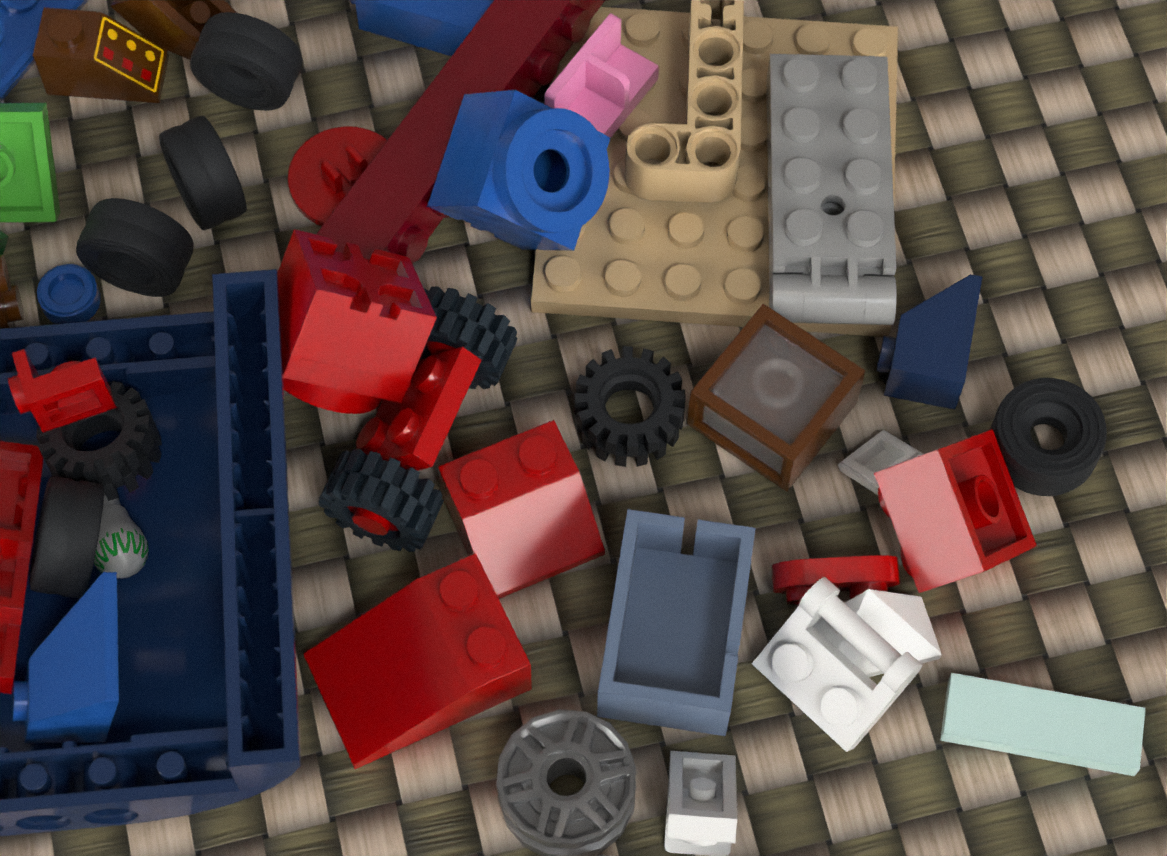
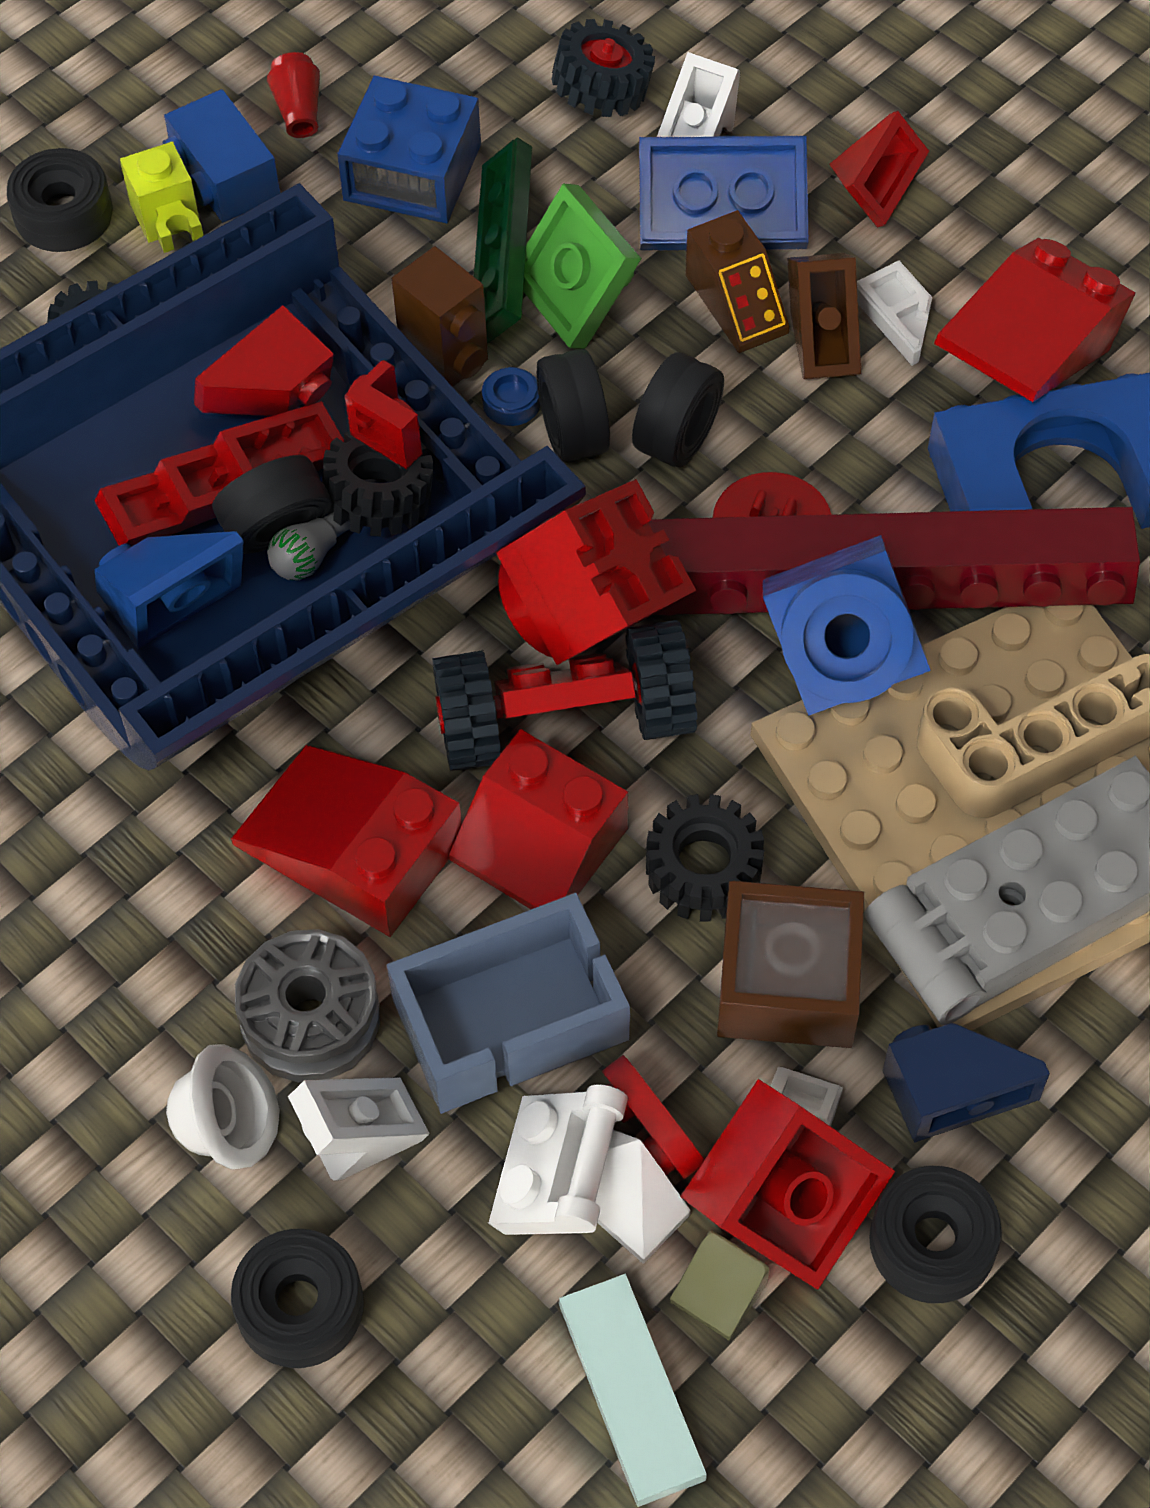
camera: 60 degrees right, 5 degrees down
black tyre [190,12,302,111] -> none
bright pink panel [545,13,659,137] -> none
none -> olive slope [670,1230,770,1341]

